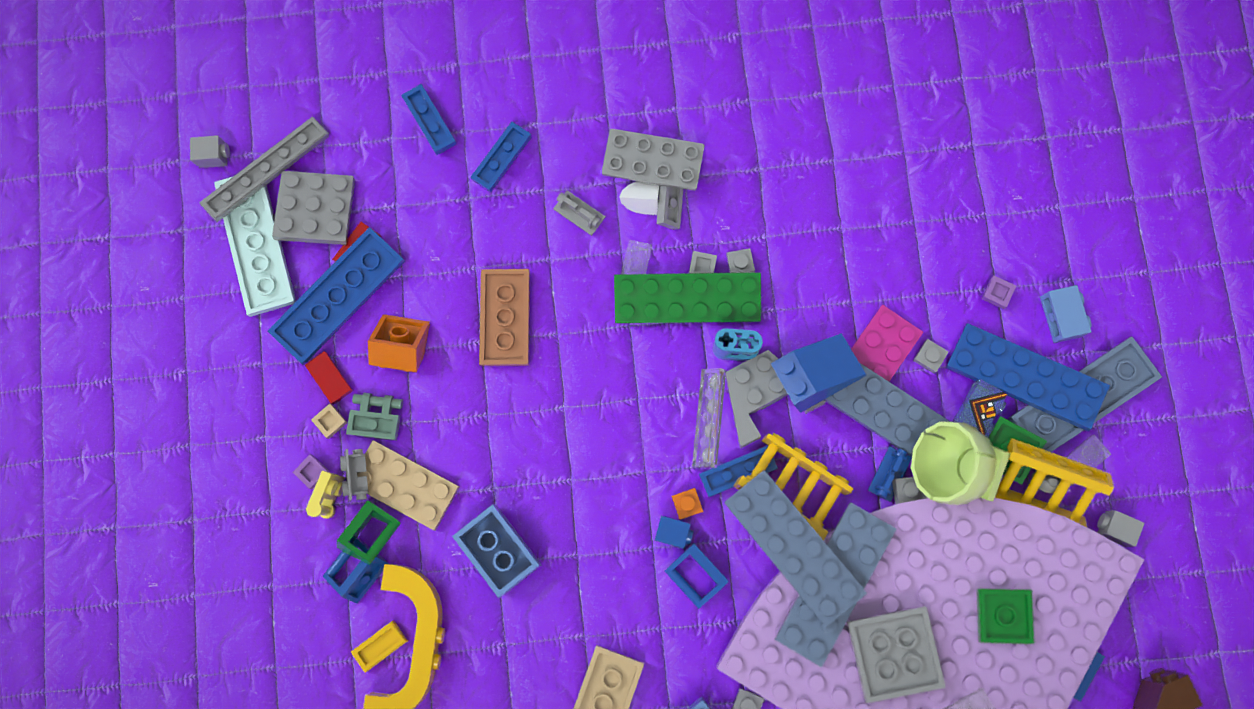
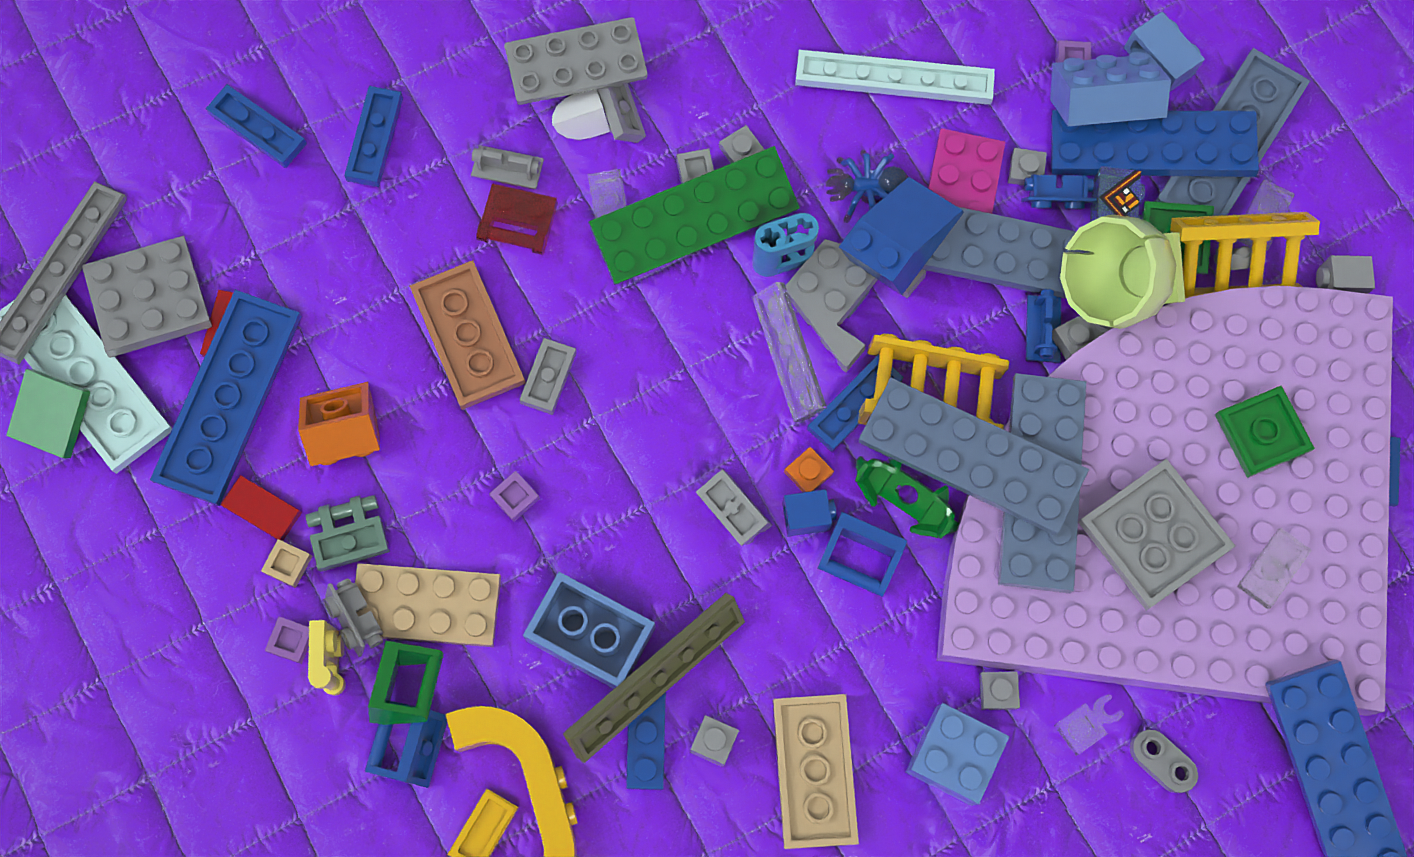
camera: 35 degrees left, 5 degrees down
none -> tile [6,369,91,458]
none -> clear red plate [476,184,558,255]
none -> medium lavender plate [489,471,540,522]
none -> light grey plate [519,338,577,415]
none -> olive tile [563,593,745,763]
none -> blue plate [626,692,666,790]
none -> light grey brick [690,715,739,767]
none -> light grey hinge [696,469,772,546]
none -> light aqua plate [795,50,995,105]
none -> animal [826,150,908,223]
none -> green piece [855,456,959,539]
none -> blue hinge [1021,174,1096,209]
none -> medium blue brick [1050,52,1171,126]

